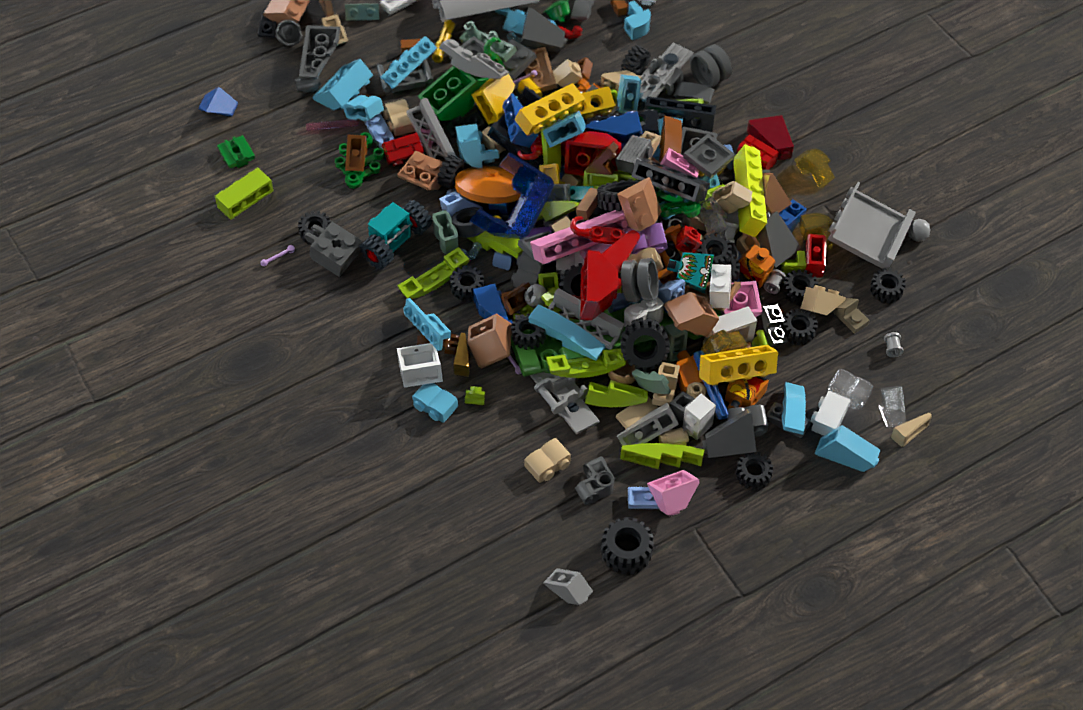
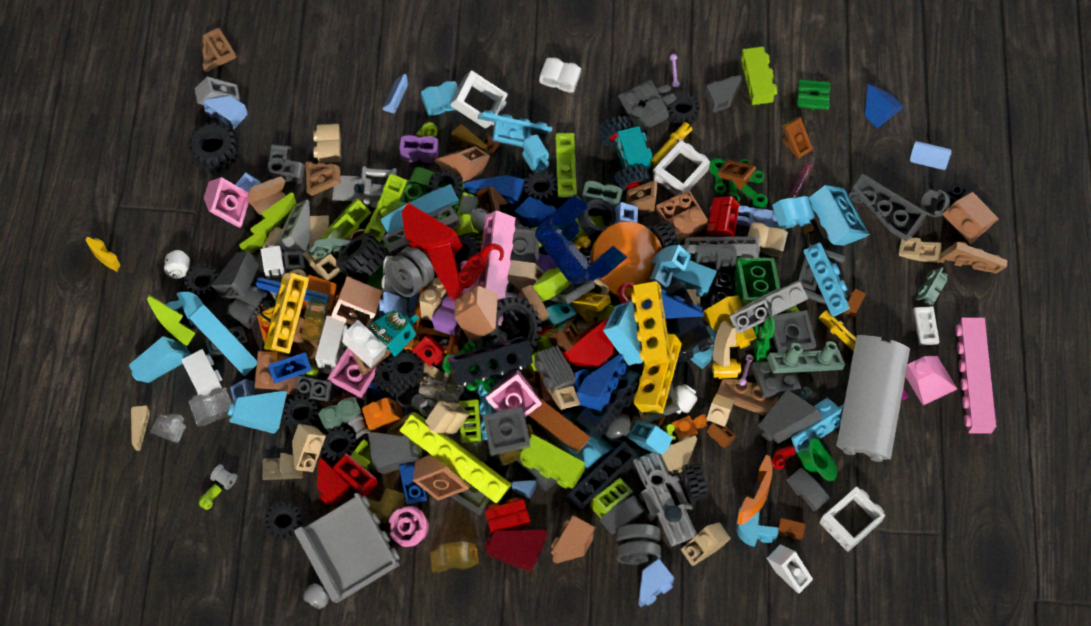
camera: 125 degrees right, 10 degrees up
none -> yellow slope [86,237,120,271]
none -> lime slope [147,295,195,346]
none -> white head [164,250,190,279]
none -> medium azure brick [166,292,202,326]
none -> lime arm [199,484,222,510]
none -> medium nougat wing [203,28,236,73]
none -> light blue slope [203,96,248,130]
none -> medium azure slope [227,391,287,434]
none -> medium blue slope [230,379,257,401]
none -> medium nougat panel [247,176,286,215]
none -> nougat slope [255,351,298,397]
none -> blue slope [268,352,312,384]
none -> medium nougat wing [306,162,341,196]
none -> red slope [317,458,350,507]
none -> sand green brick [318,397,362,434]
none -> light blue slope [382,74,408,113]
none -> bright pink cone [389,506,429,547]
none -> medium lavender brick [400,135,439,163]
none -> blue slope [514,196,560,229]
none -> lime brick [520,434,585,489]
none -> medium azure brick [522,135,549,173]
none -> white brick [540,58,581,93]
none -> nougat slope [551,516,595,564]
none -> medium nougat slope [626,181,657,216]
none -> light blue slope [638,559,674,607]
none -> yellow pin [650,122,692,168]
none -> white window [652,141,710,196]
none -> tan slope [681,523,731,566]
none -> dark grey slope [694,246,737,273]
none -> dark grey slope [705,75,742,112]
none -> tan slope [713,321,736,367]
none -> orange slope [737,455,772,525]
none -> dark orange slope [782,117,813,158]
none -> light blue slope [910,141,952,170]

